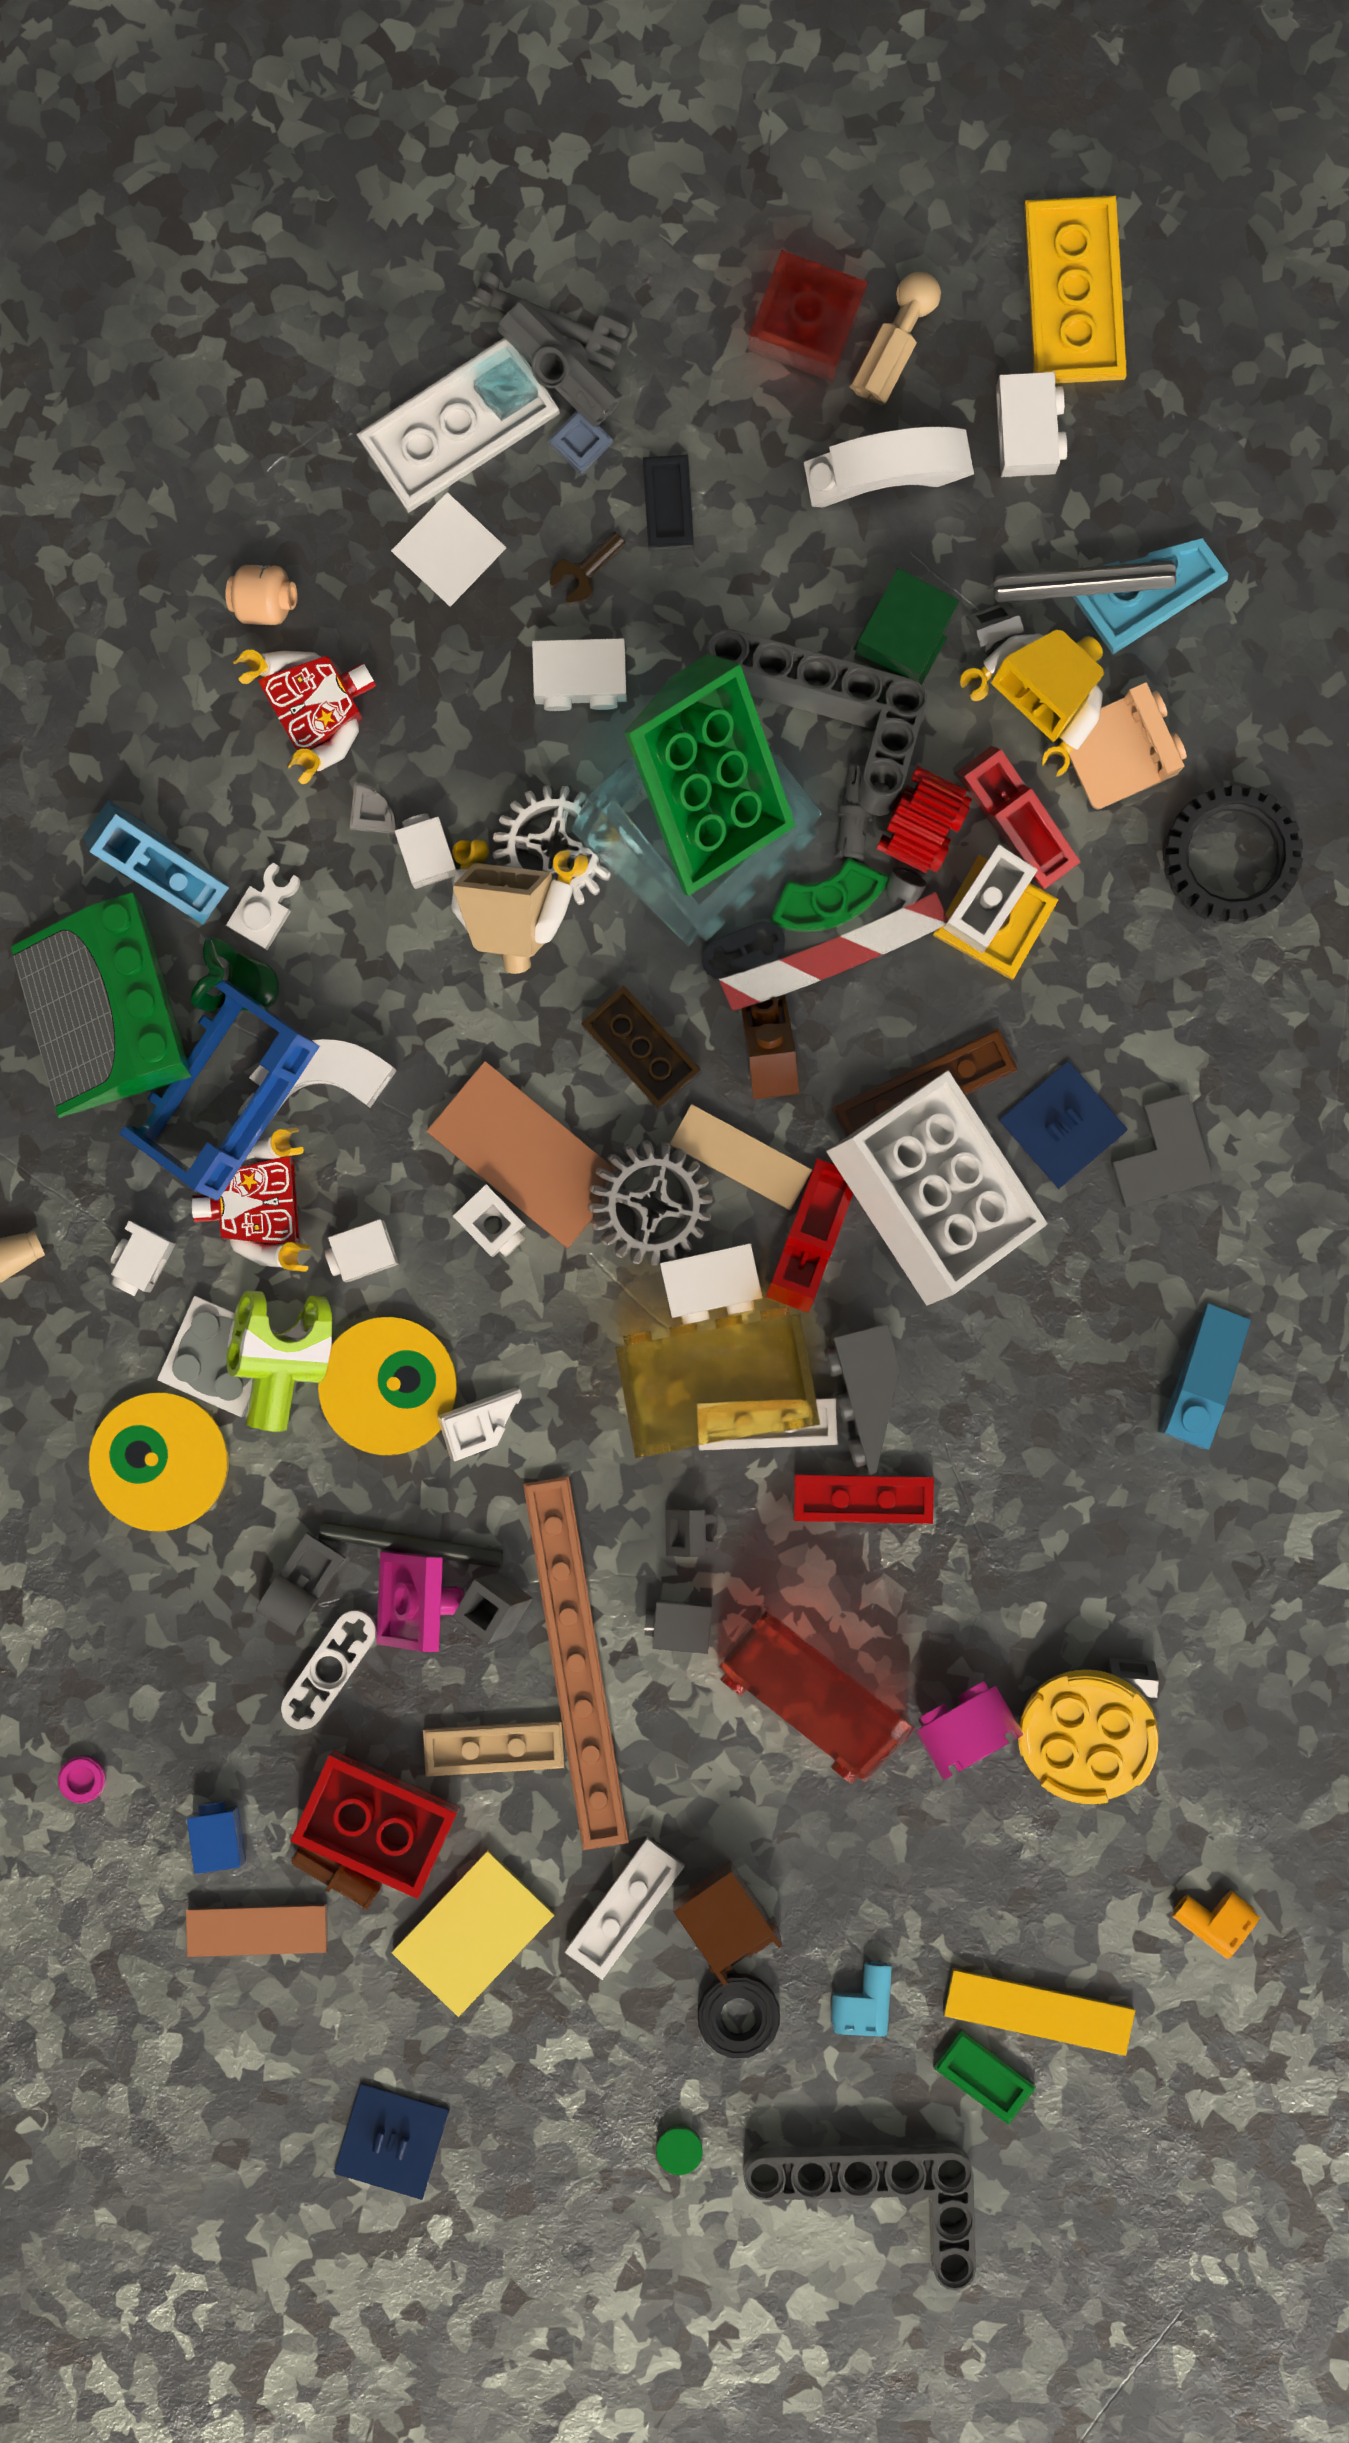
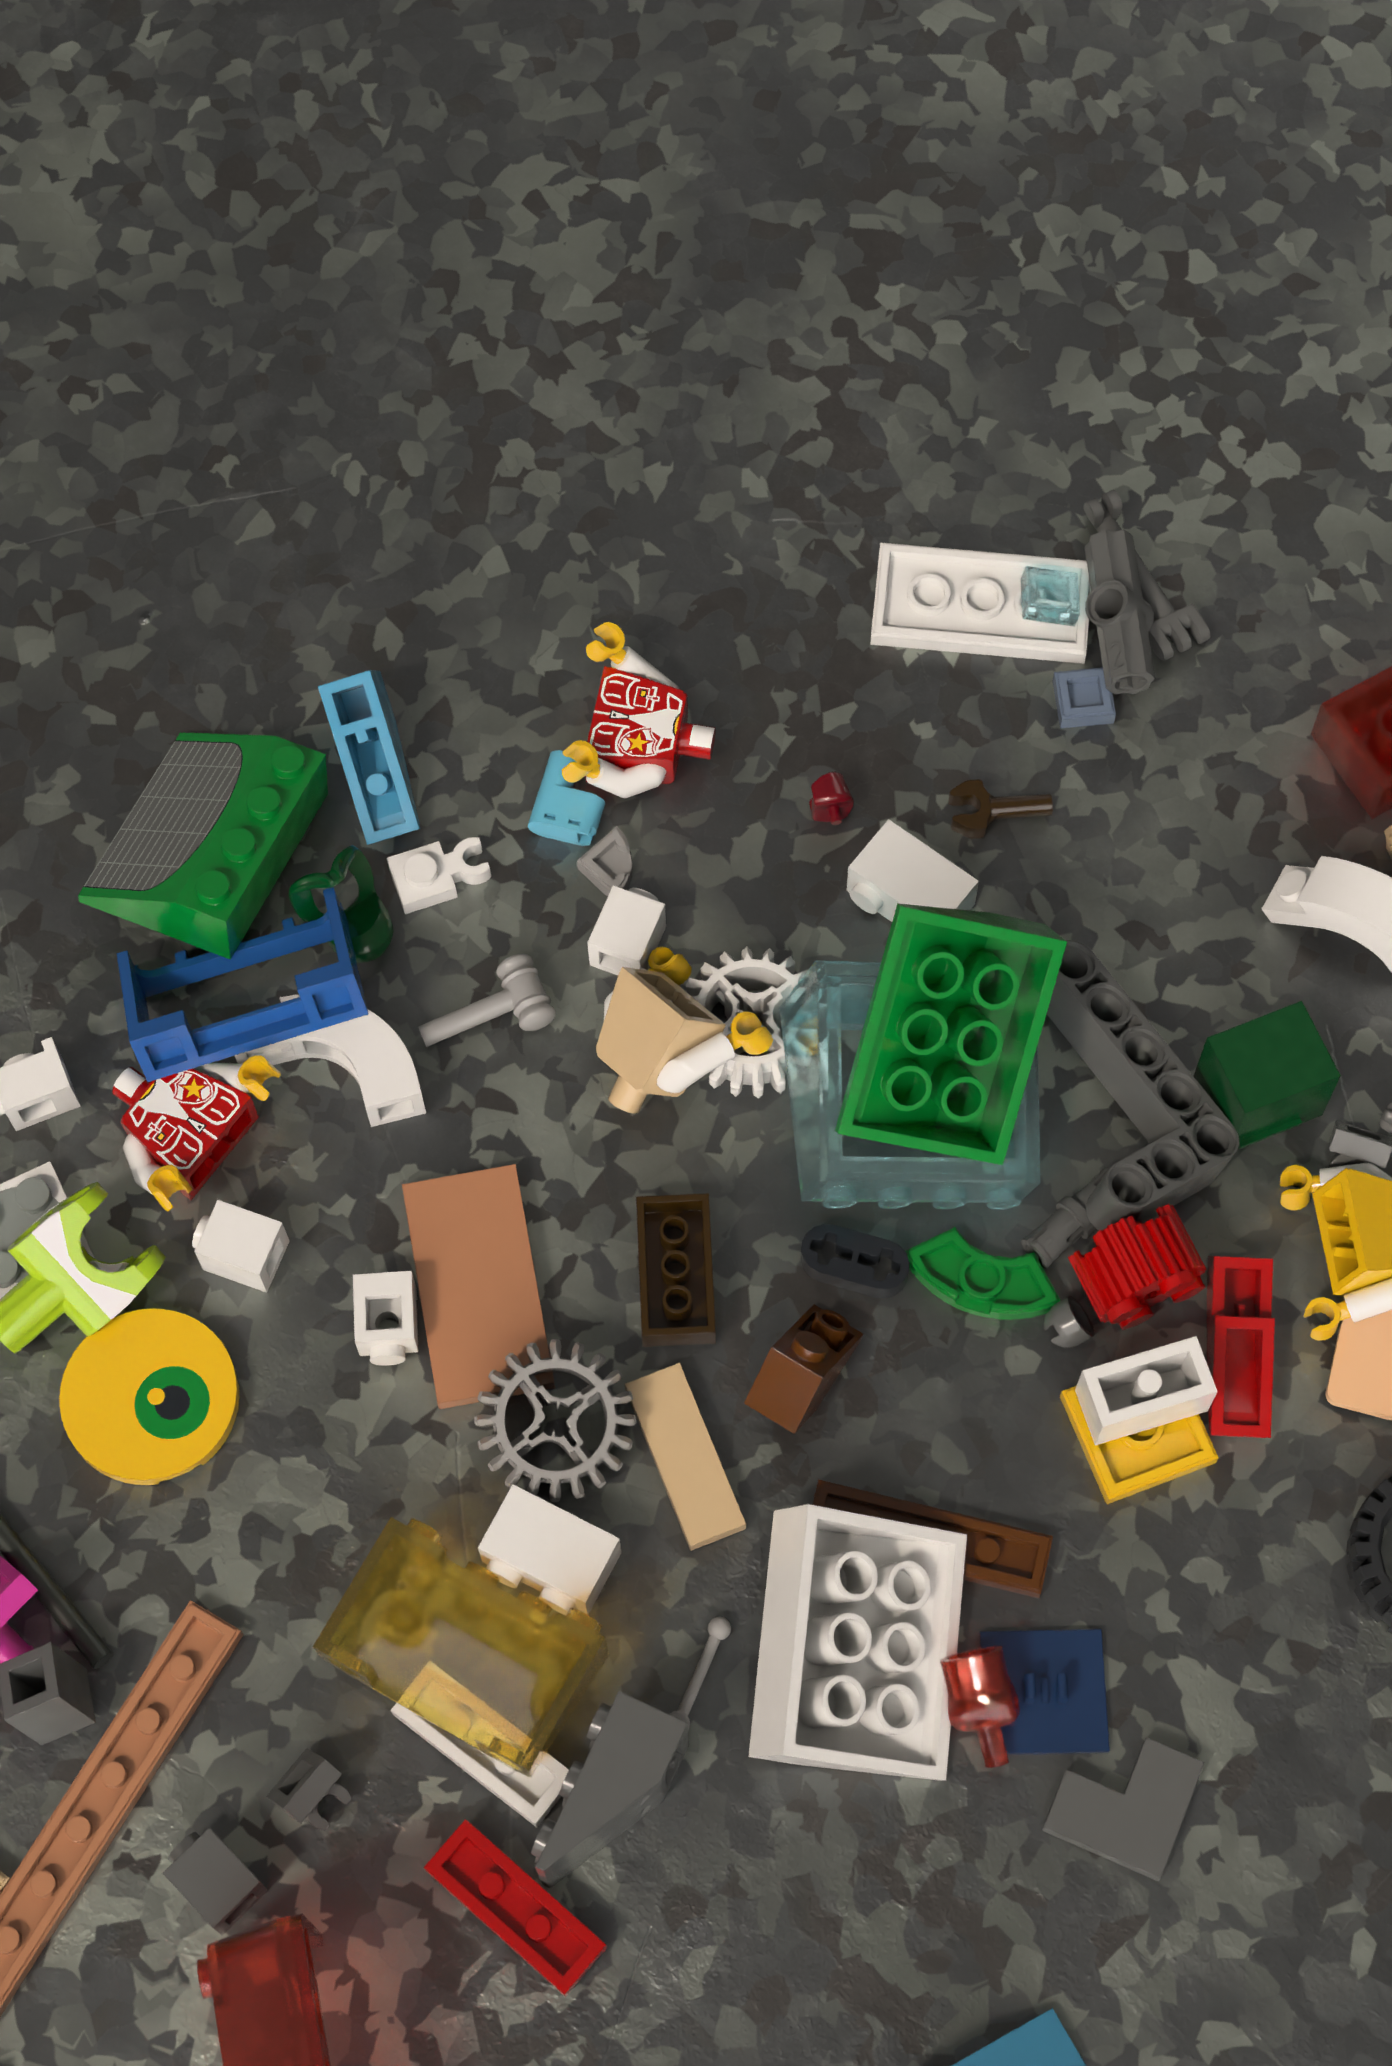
camera: 40 degrees right, 20 degrees down
light nougat head [226,565,297,625] -> none
white sticker [391,492,506,607] -> none
white tile [437,1387,522,1461] -> none
black tile [643,454,694,551] -> none
clear sticker [719,892,949,1011] -> none
red slope [766,1158,853,1313] -> none
none -> light grey piece [418,954,556,1047]
none -> medium azure piece [528,750,605,846]
none -> light grey hinge [669,1616,732,1731]
none -> dark red piece [809,771,854,825]
none -> clear red piece [940,1646,1020,1768]

